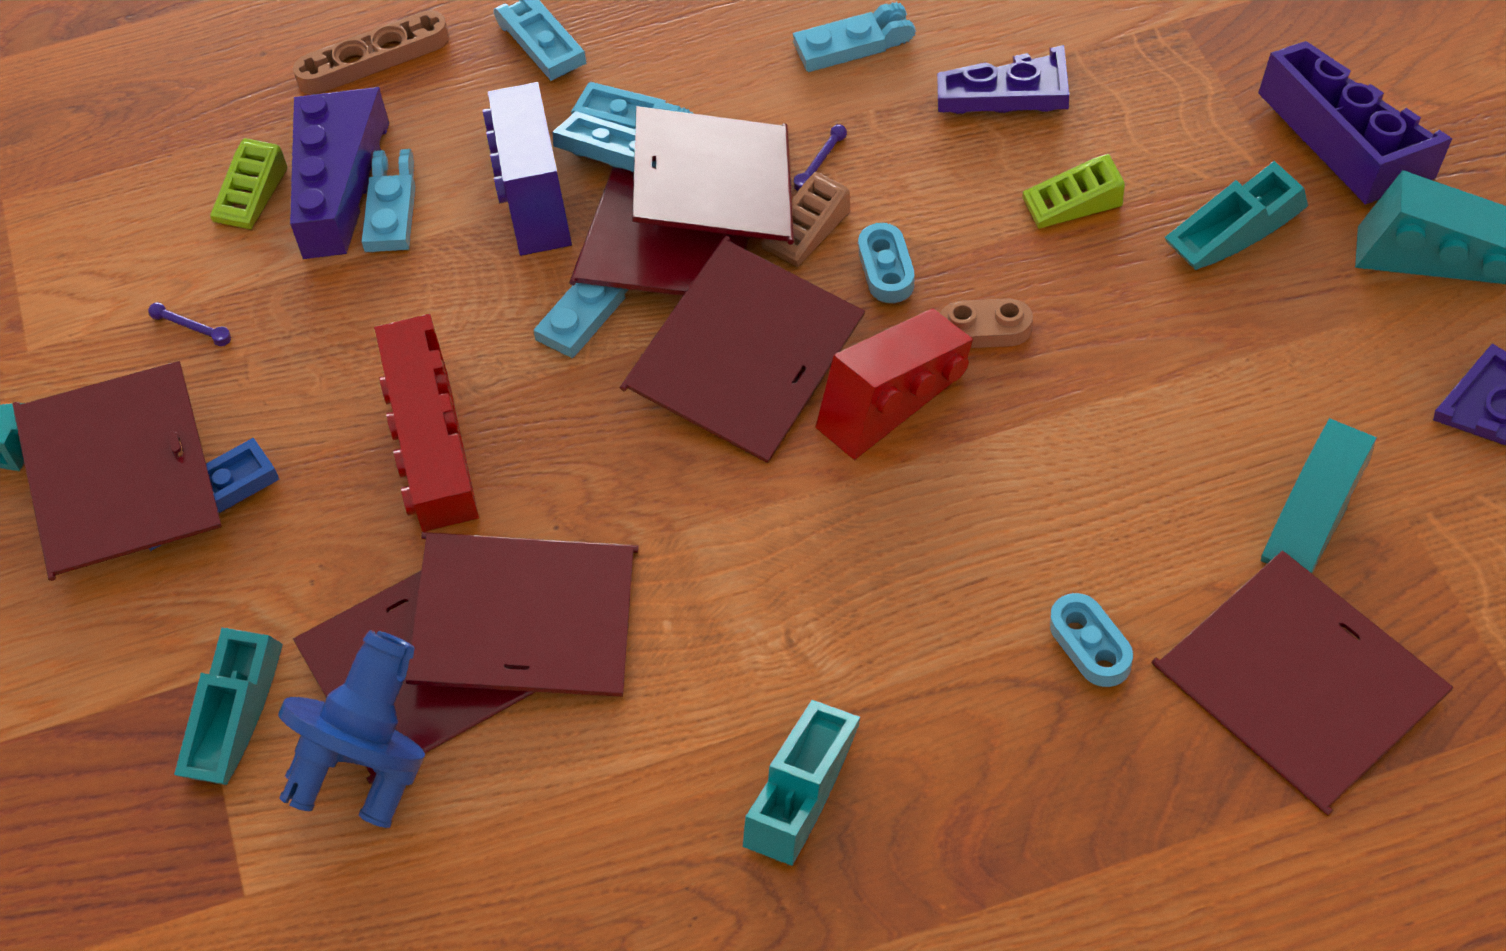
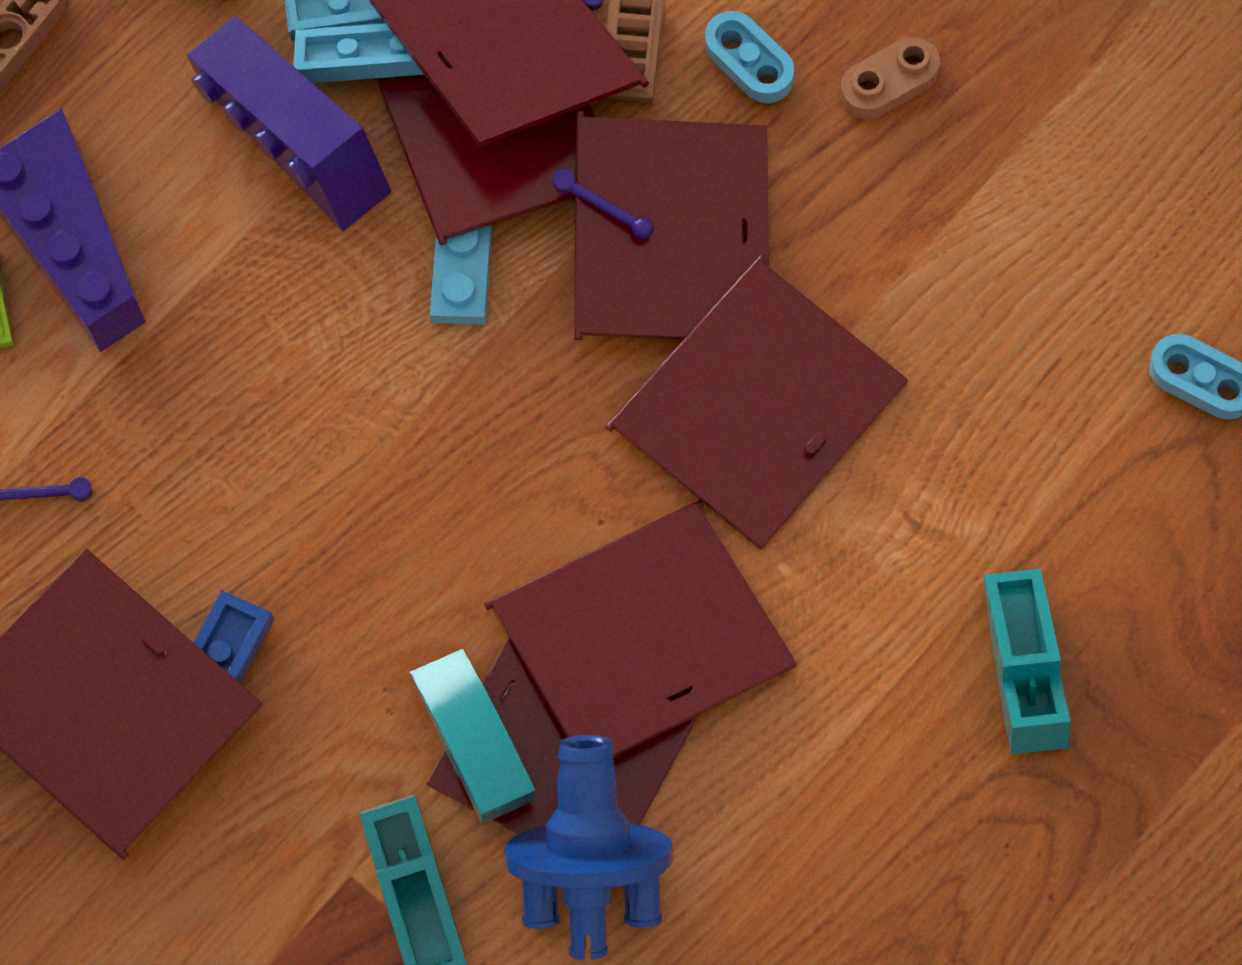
camera: 30 degrees left, 15 degrees up
medium azure hinge [362,149,416,252] -> none
red wedge [374,314,479,532] -> none
red wedge [815,308,973,461] -> none
none -> teal slope [410,649,535,825]
none -> dark purple hinge [553,169,654,240]
none -> dark red piece [605,255,908,550]

